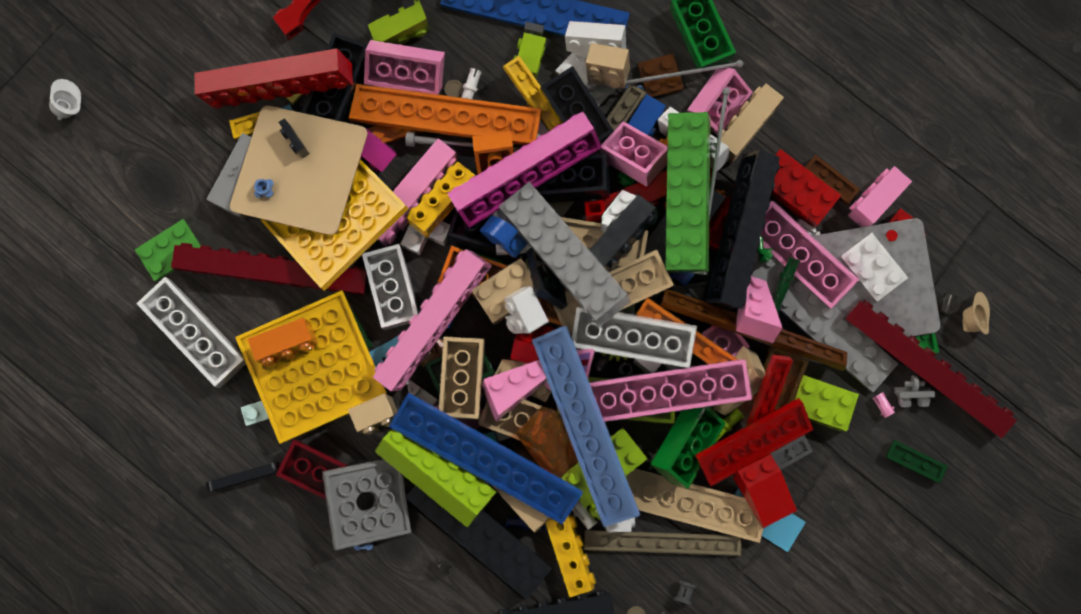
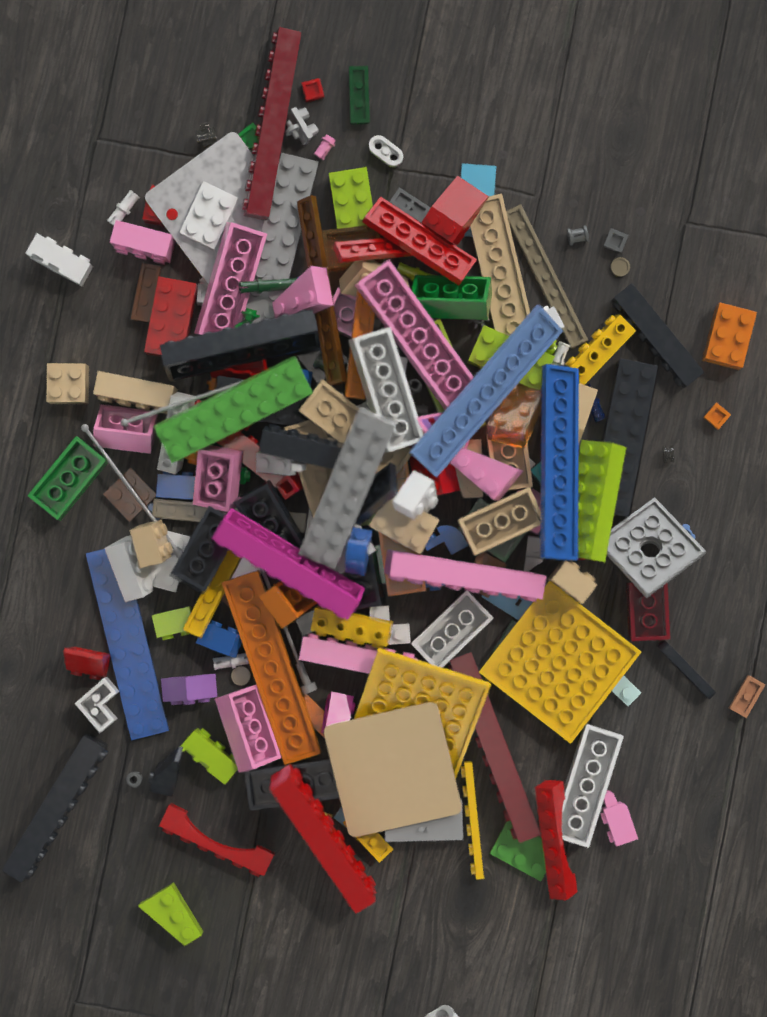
camera: 120 degrees left, 5 degrees up
orange brick [247,317,318,366] -> none
medium blue plate [254,179,274,198] -> none
black plate [278,118,310,158] -> none
dark grey plate [524,22,544,37] -> none
tan piece [963,292,990,334] -> none
none -> white wedge [26,233,93,286]
none -> tan brick [46,363,89,404]
none -> white pin [107,190,140,226]
none -> medium lavender brick [161,674,217,705]
none -> blue brick [196,620,242,658]
none -> red tile [301,78,325,102]
none -> white plate [369,135,403,167]
none -> blue brick [425,525,468,555]
none -> yellow plate [461,761,484,880]
none -> red arch [535,780,578,900]
none -> bright pink hinge [600,790,638,847]
none -> nougat plate [729,675,765,718]

